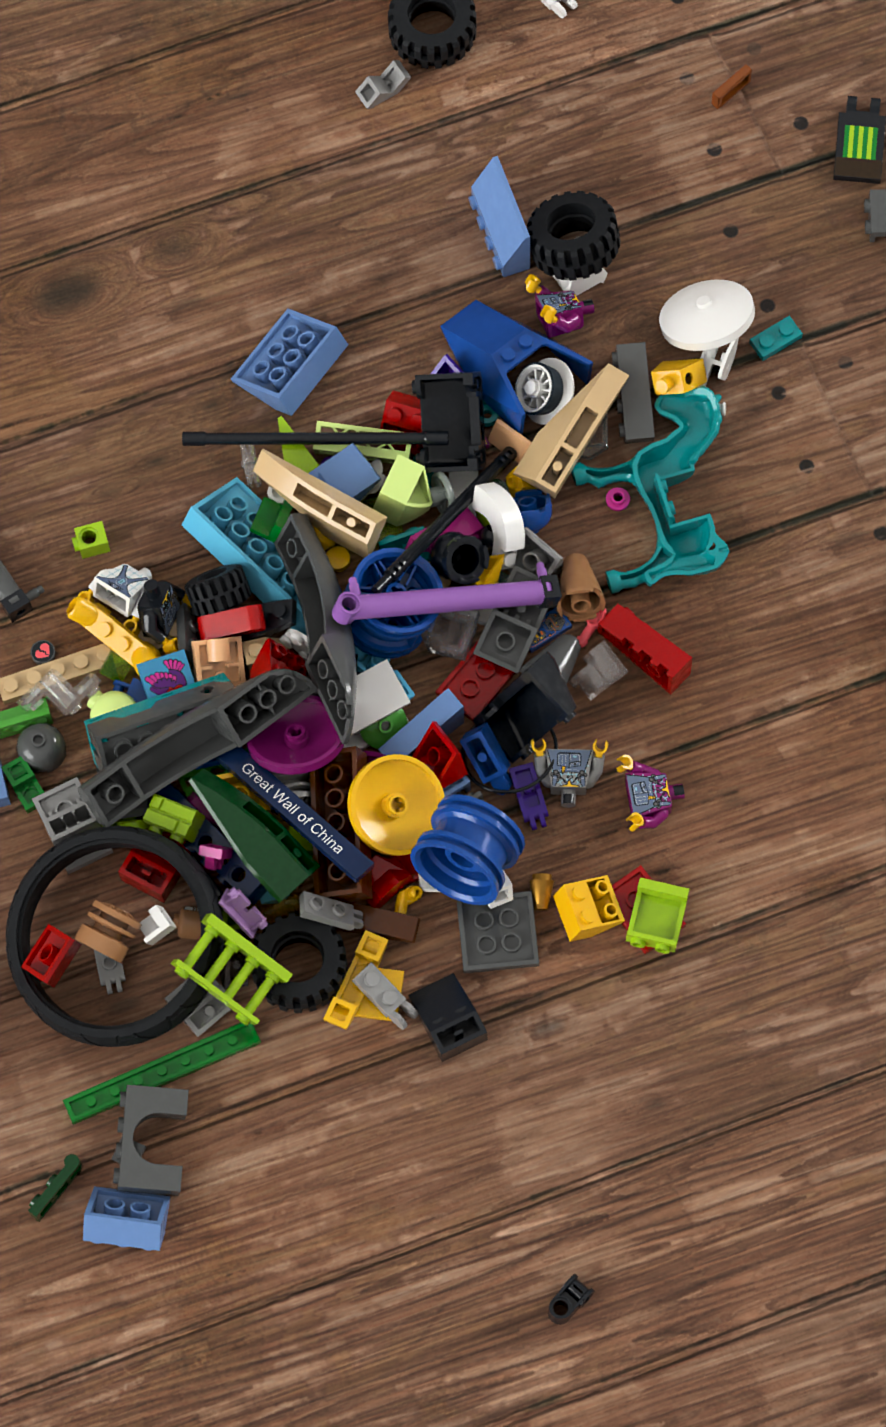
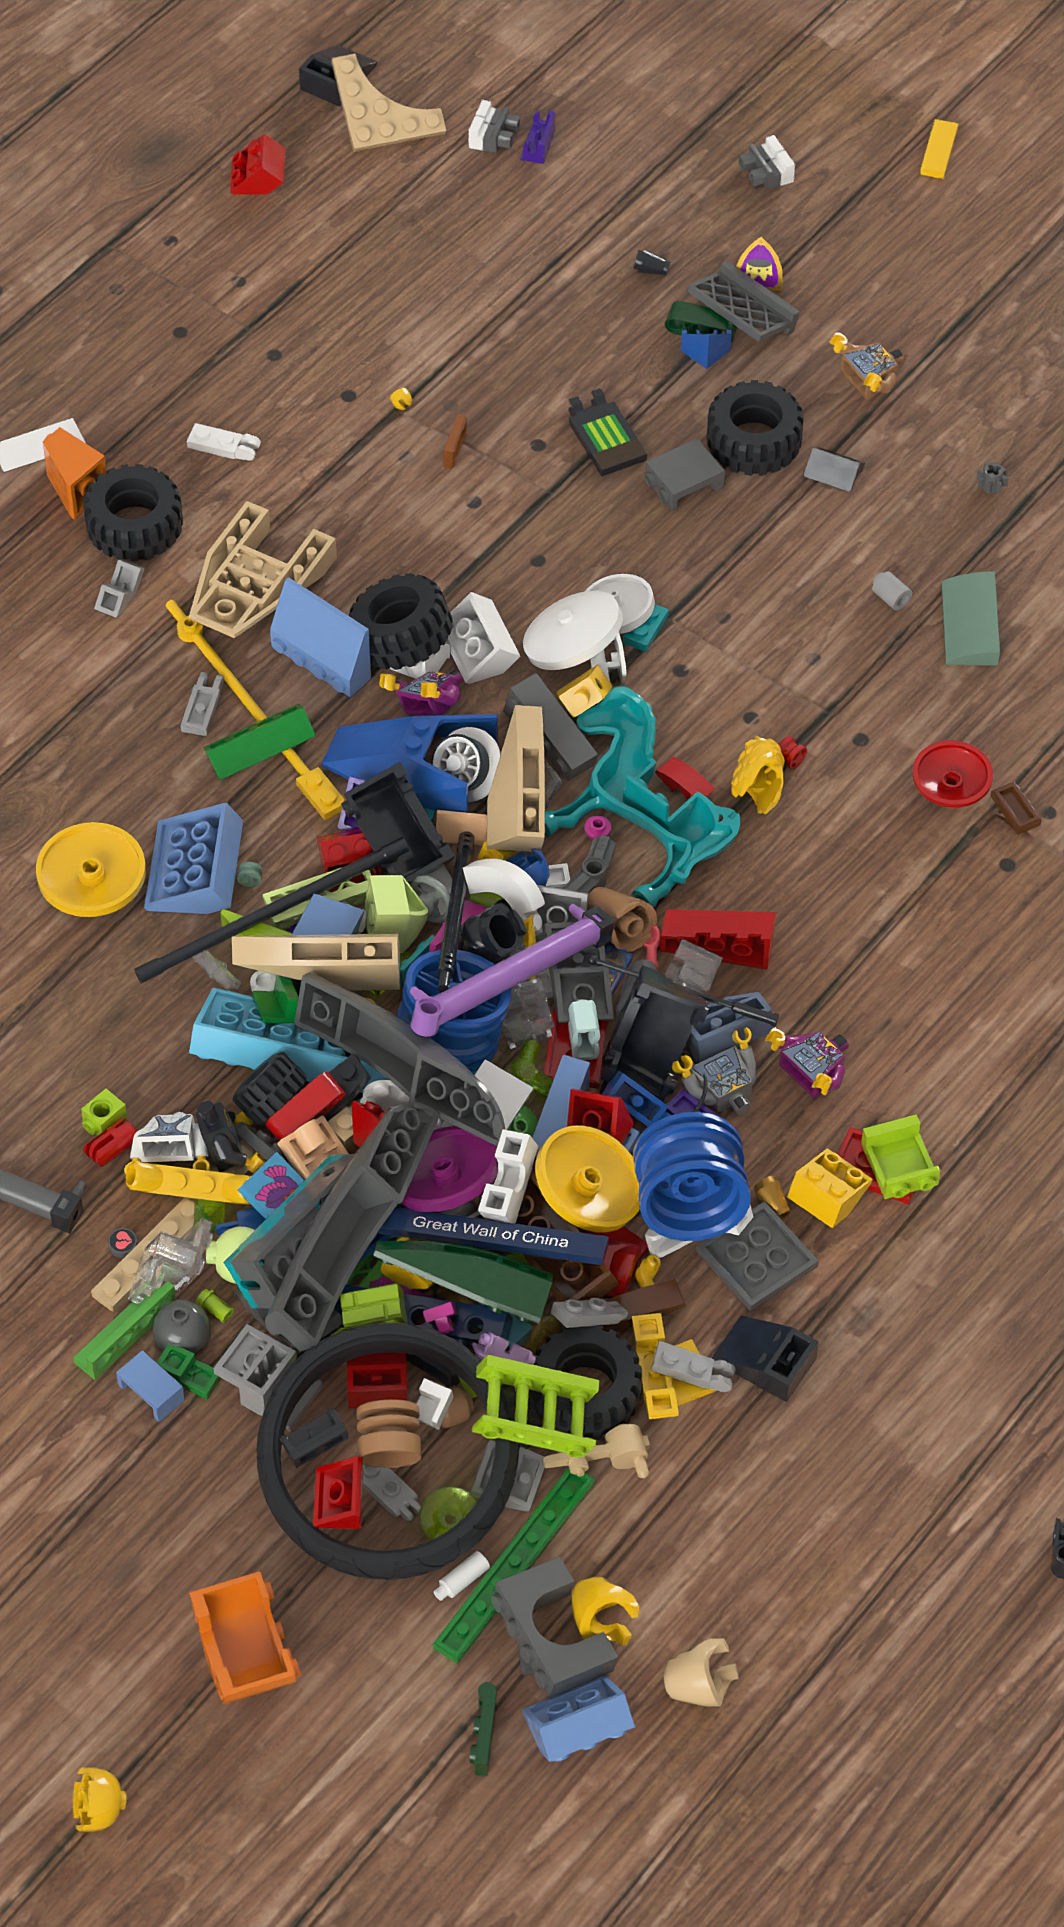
camera: 35 degrees left, 15 degrees down
none -> yellow dish [36,822,146,917]
none -> red arm [83,1118,137,1167]
none -> yellow bar [166,600,344,820]
none -> light grey hinge [181,672,224,736]
none -> tan wedge [189,501,337,638]
none -> lime pin [196,1289,235,1324]
none -> green panel [203,703,315,780]
none -> sand green bush [237,862,263,887]
none -> black hinge [279,1407,349,1468]
none -> yellow hinge [390,388,412,410]
none -> clear neon green dish [420,1487,477,1540]
none -> white cylinder [434,1551,490,1601]
none -> white slope [446,592,520,684]
none -> white arch [478,1129,539,1224]
none -> clear neon green arm [511,1039,553,1097]
none -> tan piece [543,1424,650,1478]
none -> white tile [546,863,570,889]
none -> dark grey piece [562,835,616,894]
none -> light aqua brick [568,1000,600,1060]
none -> yellow piece [572,1577,640,1646]
none -> white piece [585,574,655,634]
none -> black piece [587,954,779,1027]
none -> red slope [655,757,715,799]
none -> tan piece [663,1638,739,1707]
none -> sand blue wedge [685,992,773,1062]
none -> yellow head [731,736,785,814]
none -> red wheel [778,736,808,769]

